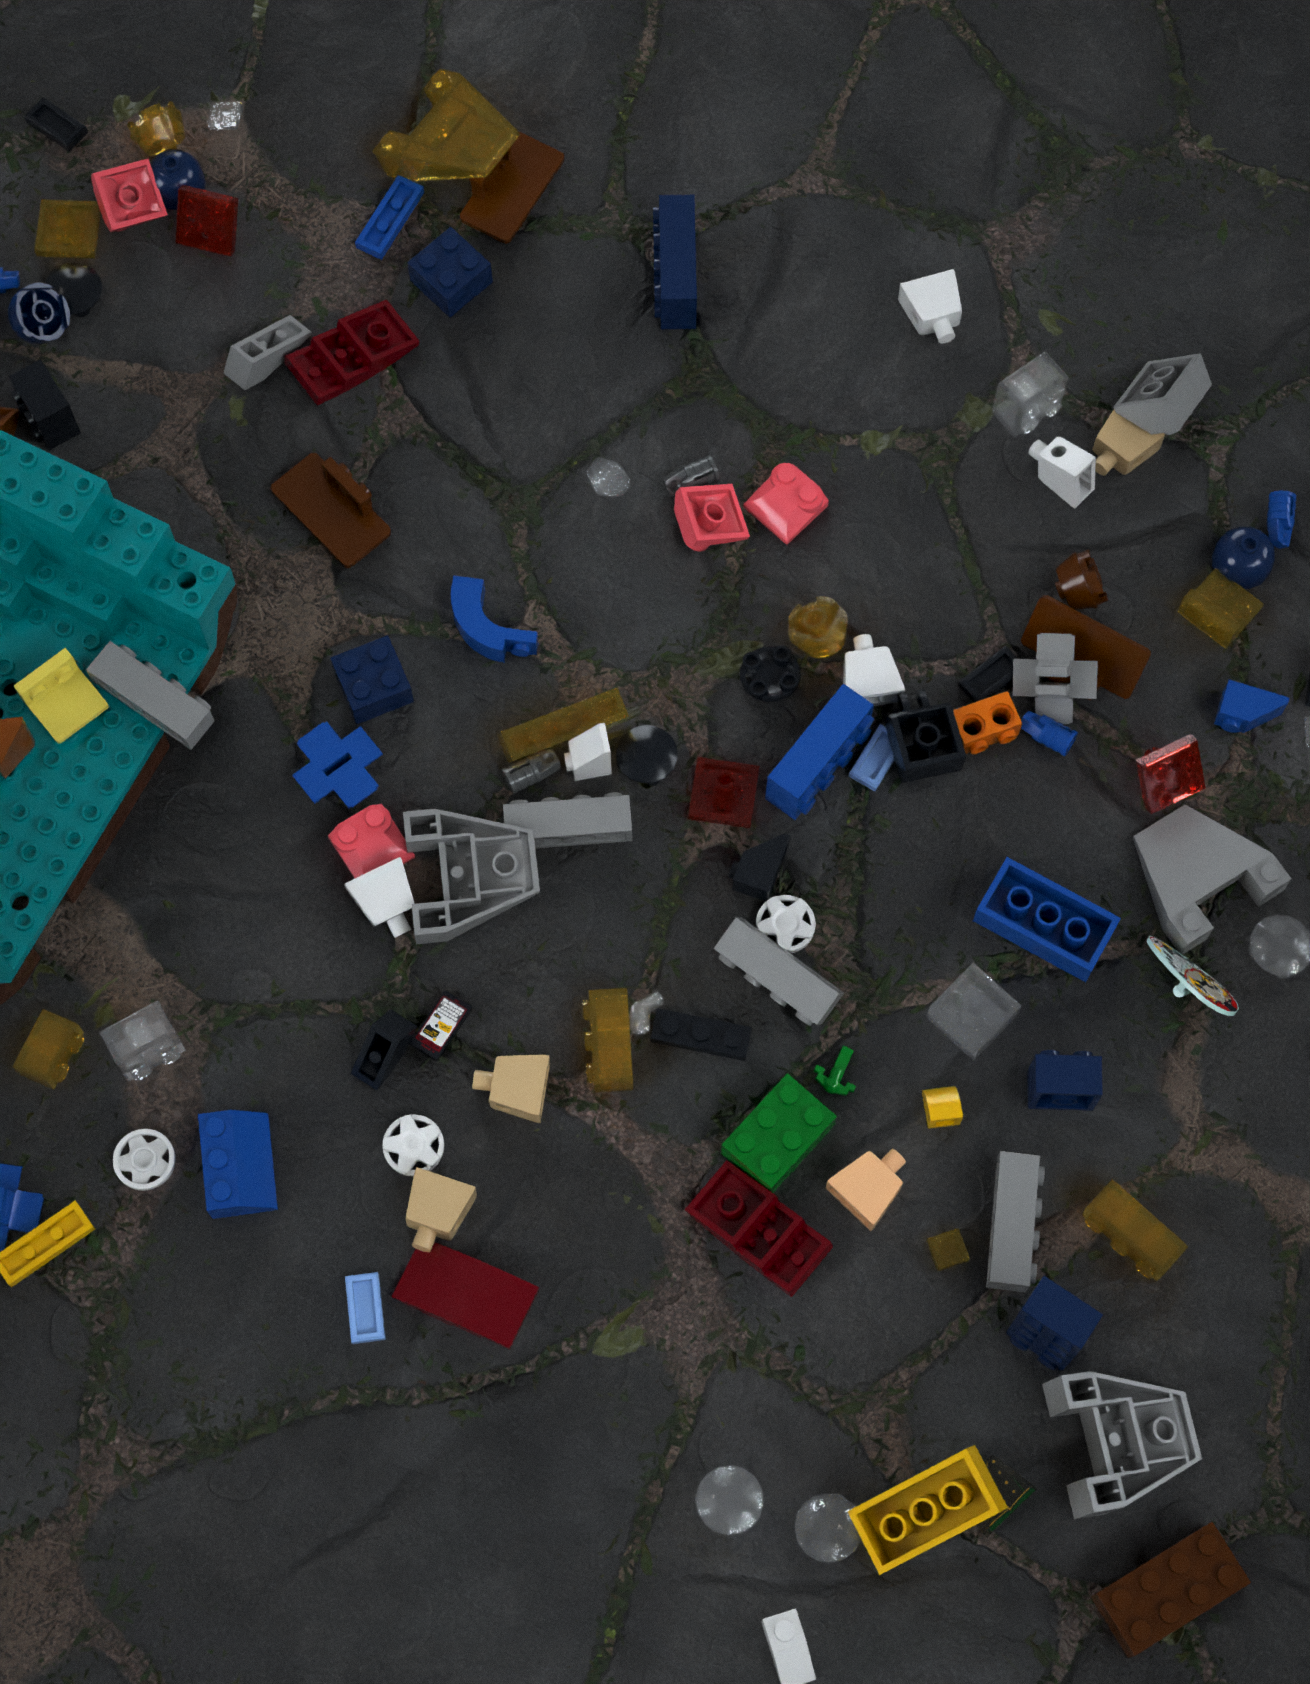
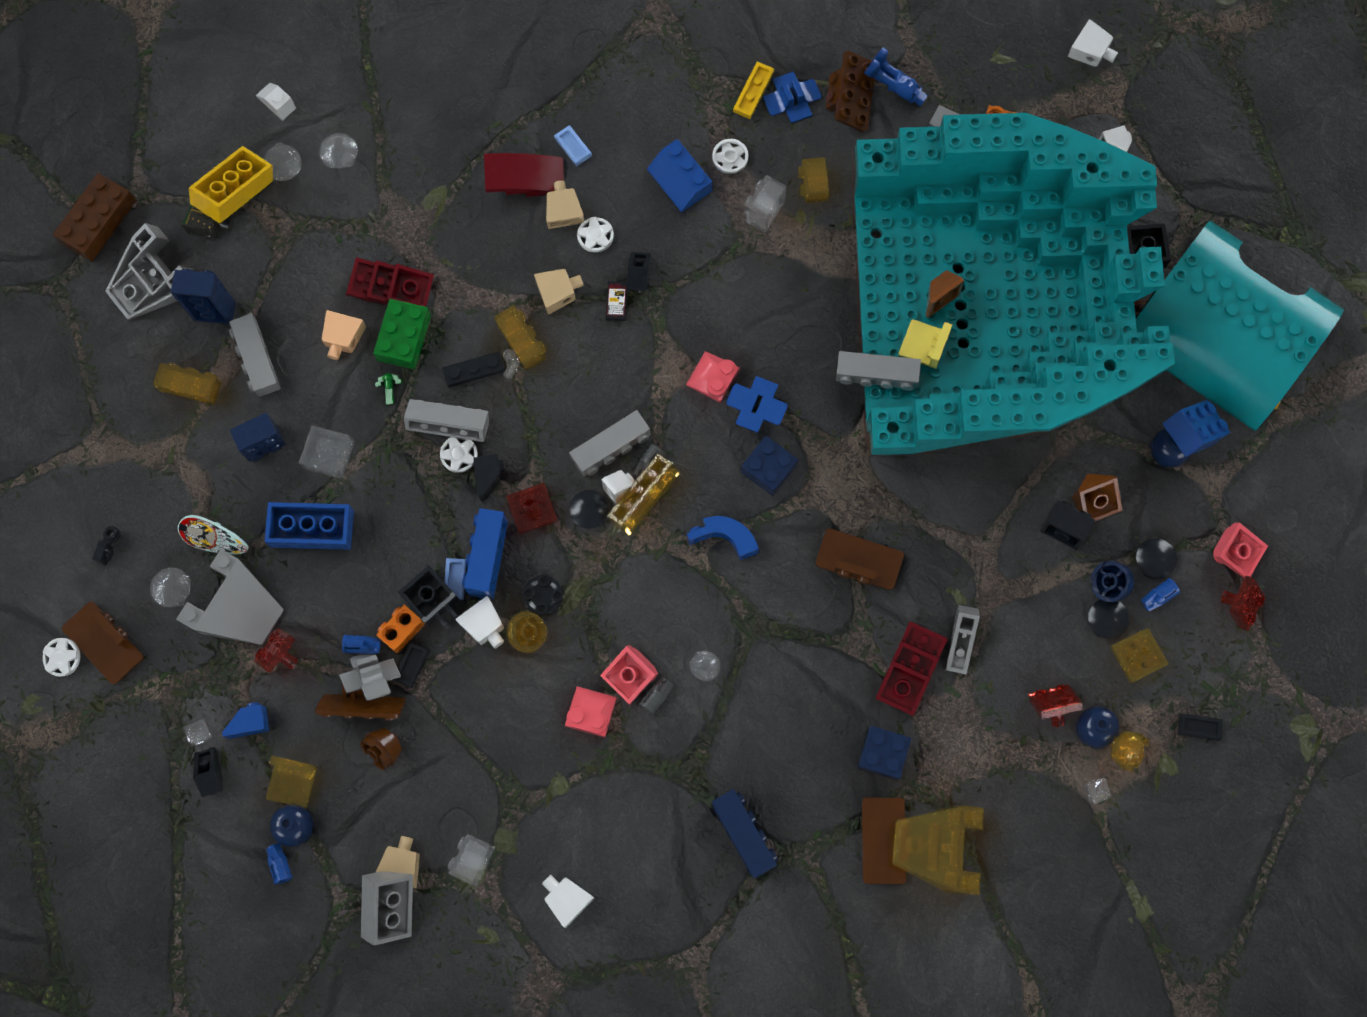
camera: 155 degrees right, 5 degrees up
coral slope [91,158,168,233] -> none
white torso [344,857,415,938] -> none
blue plate [355,175,424,260] -> none
light grey wedge [403,809,540,944] -> none
yellow brick [922,1086,963,1129] -> none
clear yellow tile [926,1228,970,1272] -> none
white torso [1028,437,1096,509] -> none

